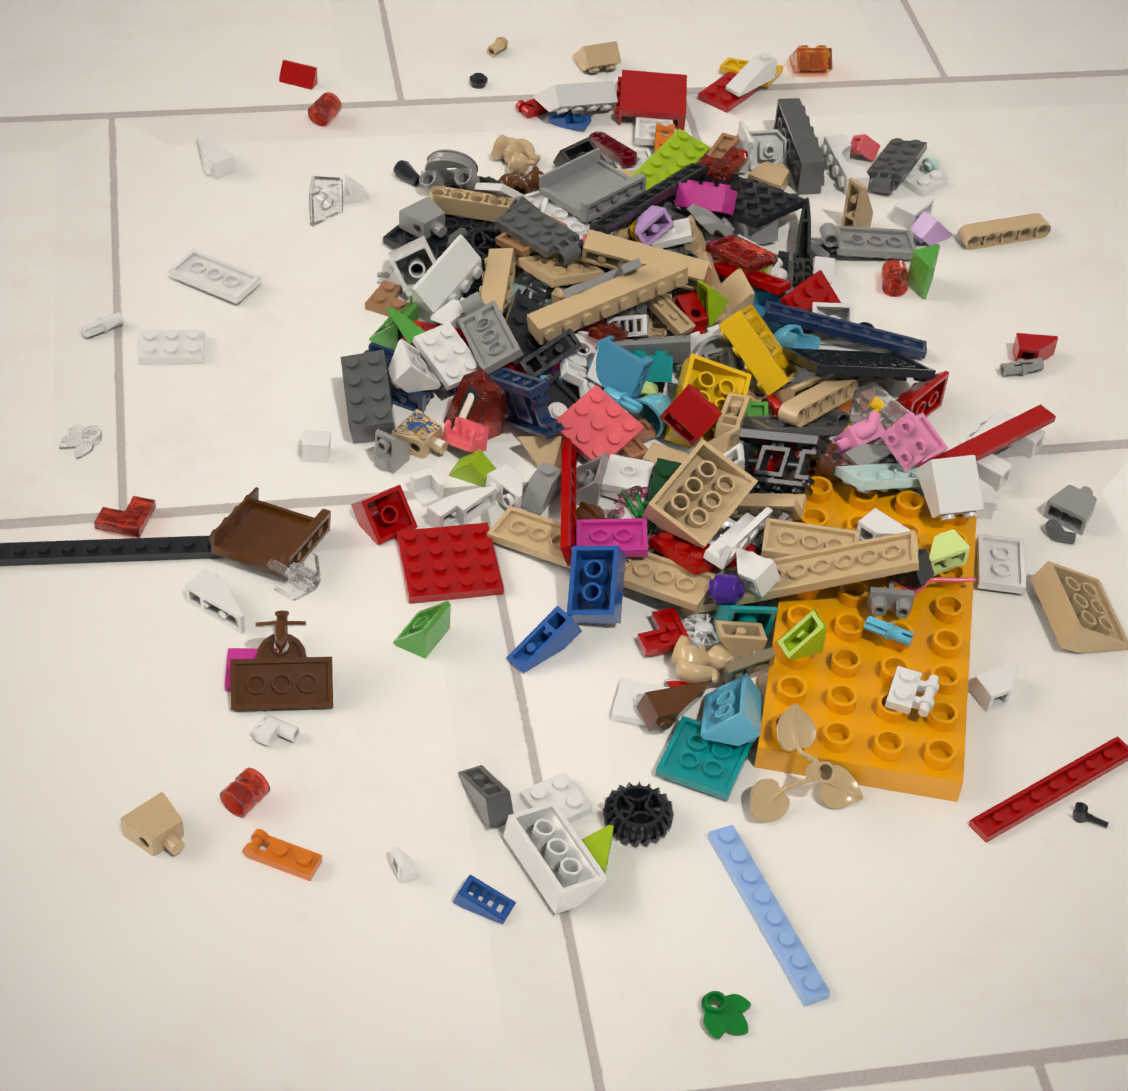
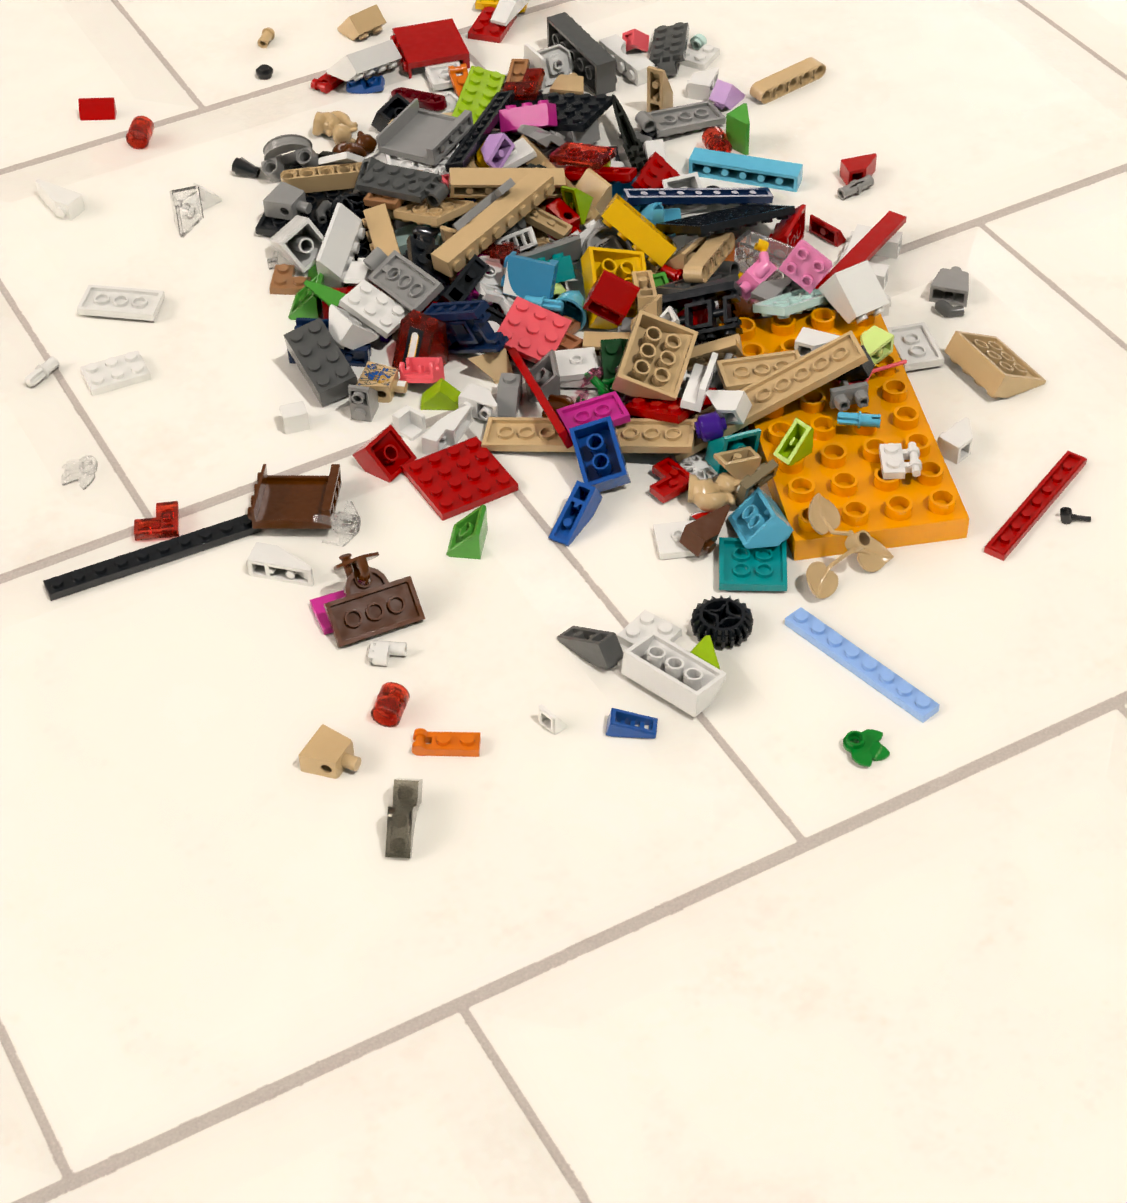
camera: 15 degrees left, 0 degrees up
none -> clear smoke arch [385,778,423,858]
none -> medium azure brick [689,147,803,192]
none -> red slope [809,214,846,247]

